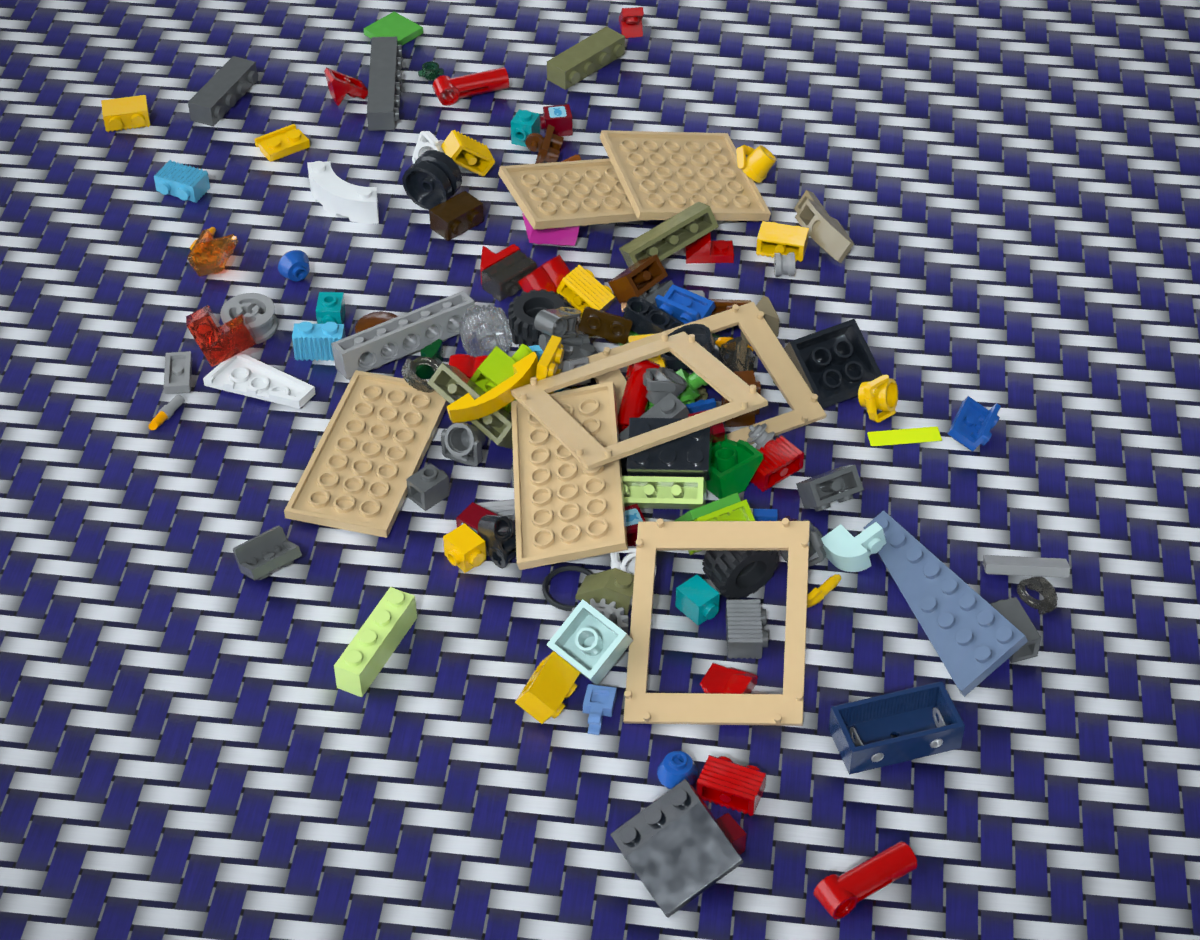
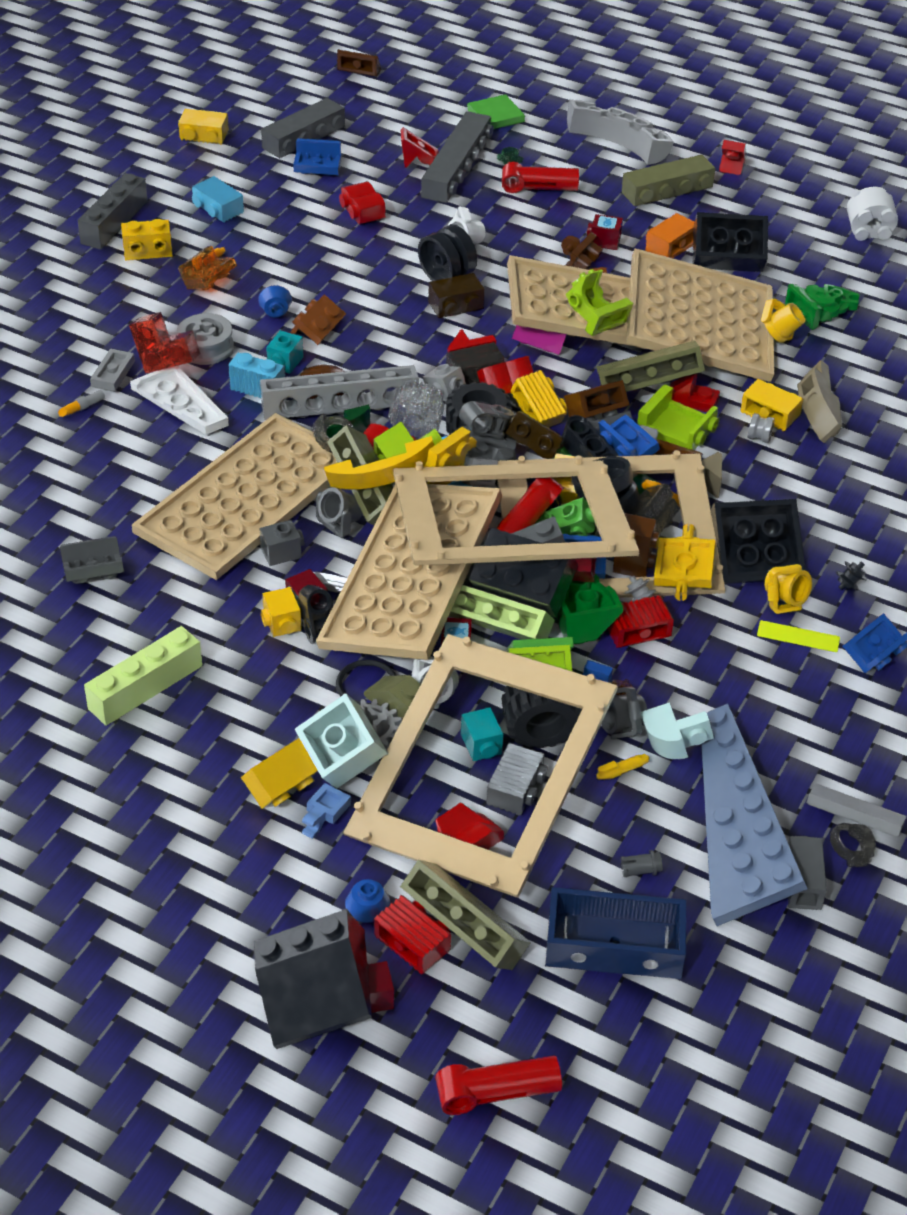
camera: 20 degrees right, 0 degrees up
yellow plate [254,124,310,162] -> none
white brick [307,161,379,224] -> none
yellow brick [441,130,495,177] -> none
teal brick [511,109,540,147] -> none
dark grey piece [643,367,688,405] -> none
dark grey brick [796,465,864,511] -> none
none -> dark grey brick [78,173,148,250]
none -> yellow brick [121,219,173,261]
none -> dark orange bracket [290,294,346,345]
none -> blue bracket [293,138,341,176]
none -> reddish brown slope [337,49,381,77]
none -> red brick [339,181,386,224]
none -> olive brick [400,859,531,970]
none -> light grey brick [423,364,466,403]
none -> lime tile [565,269,634,336]
none -> light grey brick [567,99,674,165]
none -> dark grey pin [620,850,663,878]
none -> lime panel [637,384,720,450]
none -> orange brick [645,213,694,258]
none -> yellow plate [654,524,716,601]
none -> black brick [693,212,768,272]
none -> green piece [785,284,859,330]
none -> black wheel [836,561,867,591]
none -> white brick [847,187,898,241]

